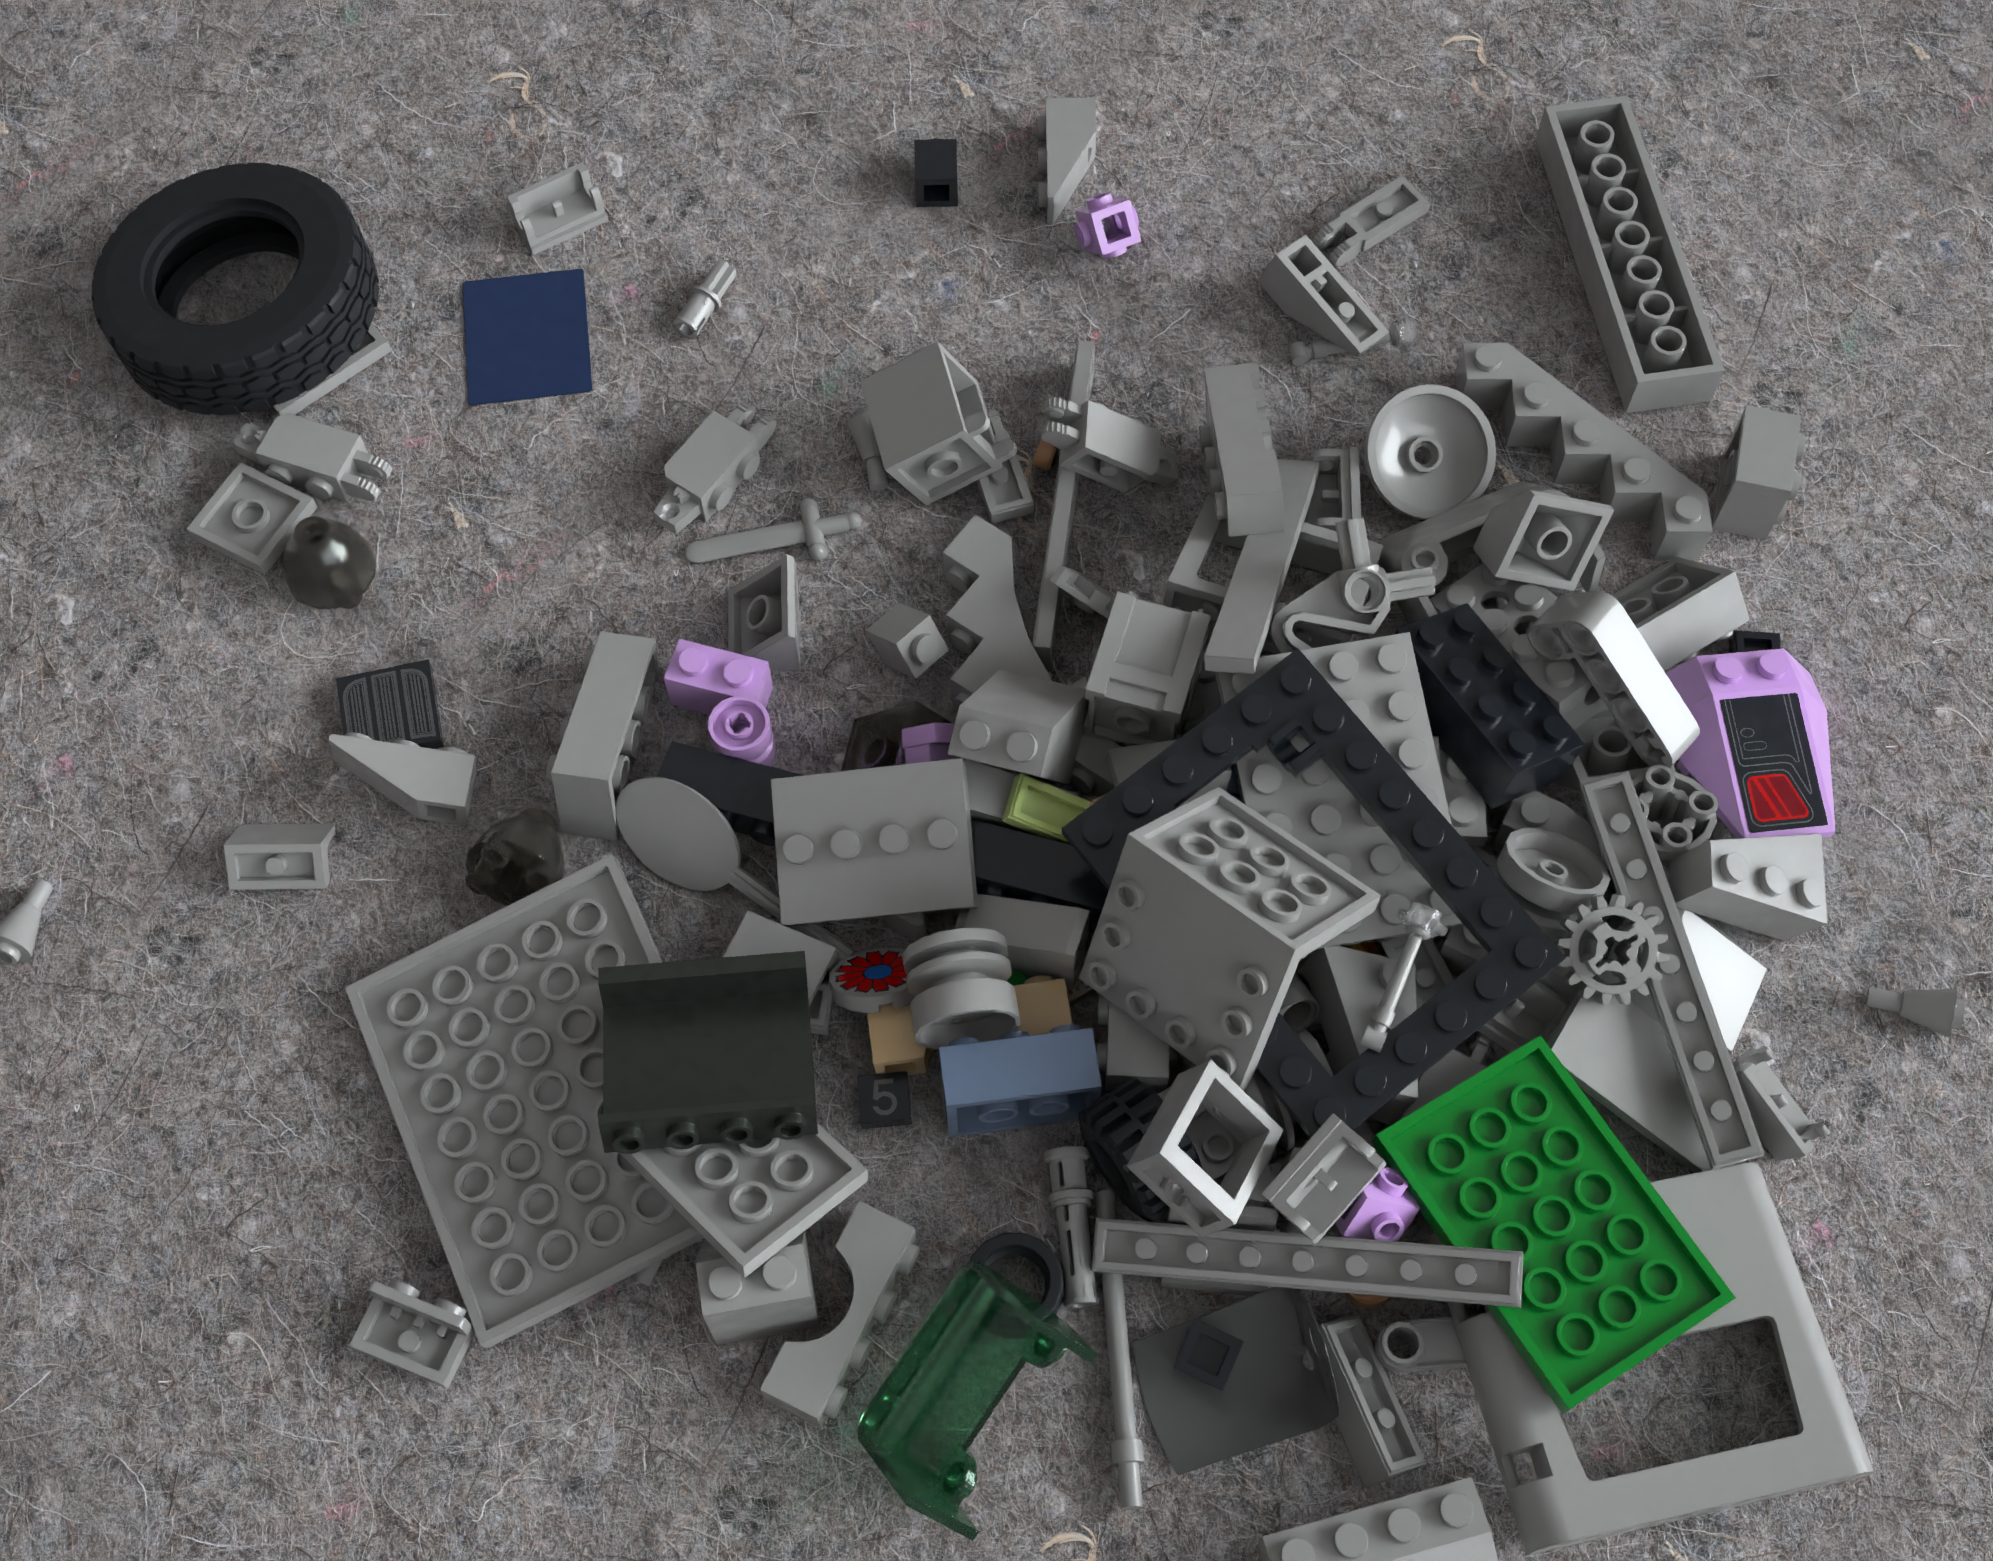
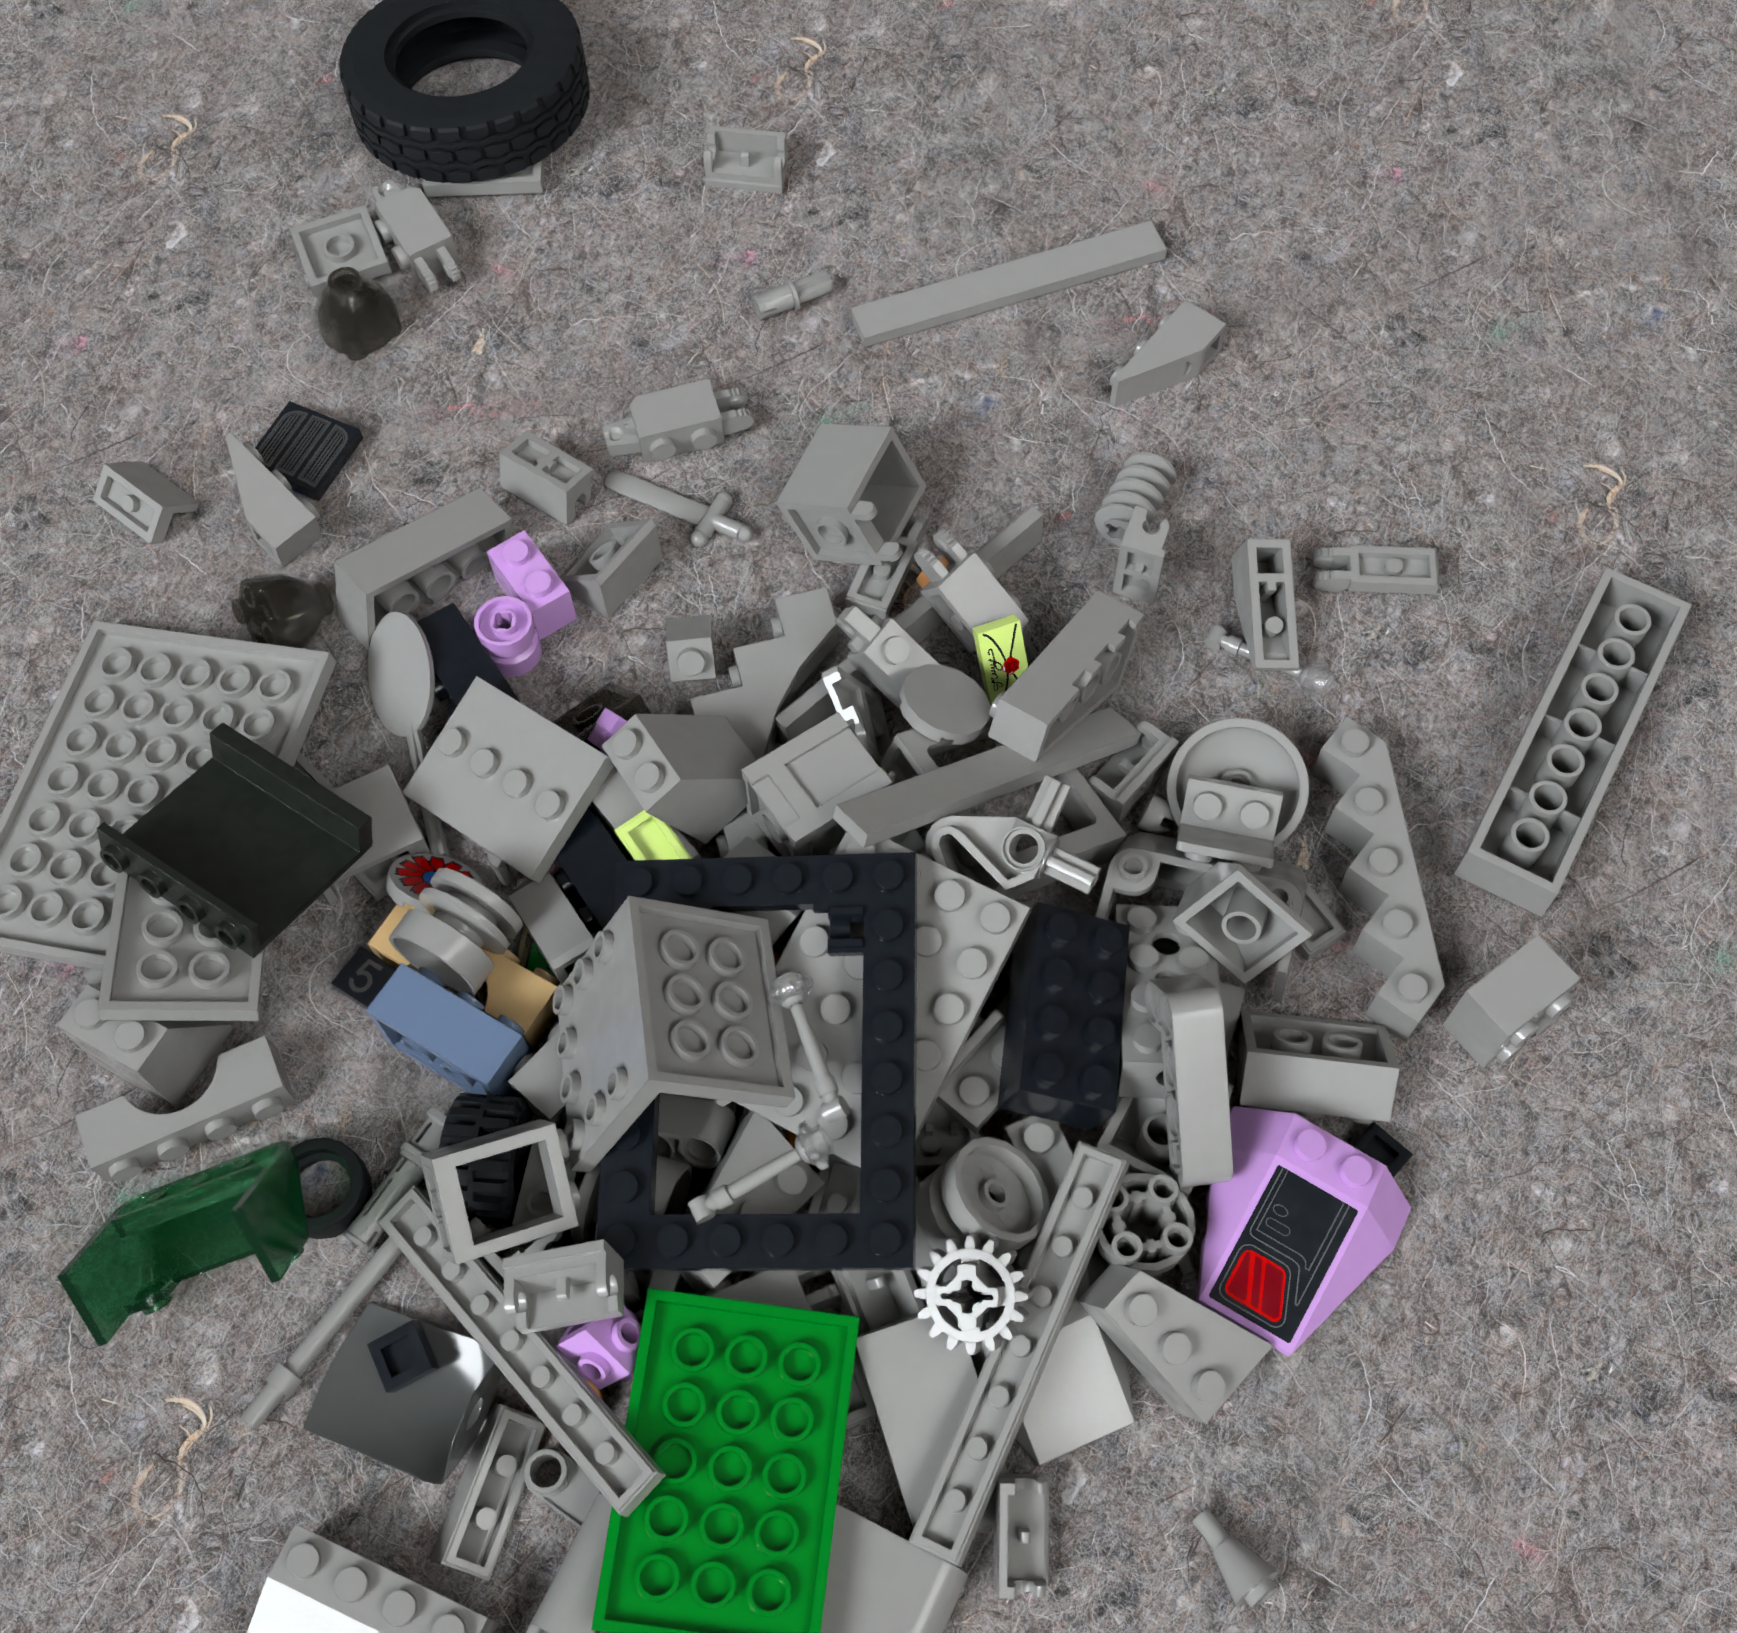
camera: 40 degrees right, 0 degrees up
dark blue sticker [463,269,592,405] -> none
black brick [914,138,958,207] -> none
lavender brick [1074,192,1141,259] -> none
none -> light grey hinge [499,430,594,525]
none -> light grey piece [768,971,850,1123]
none -> light grey hinge [834,606,940,709]
none -> light grey tile [851,220,1167,347]
none -> light grey tile [898,664,991,745]
none -> yellowish green tile [972,614,1028,706]
none -> light grey piece [1094,452,1177,548]
none -> light grey hinge [1112,506,1169,605]
none -> light grey hinge [1136,794,1175,835]
none -> light grey bracket [1176,774,1283,872]

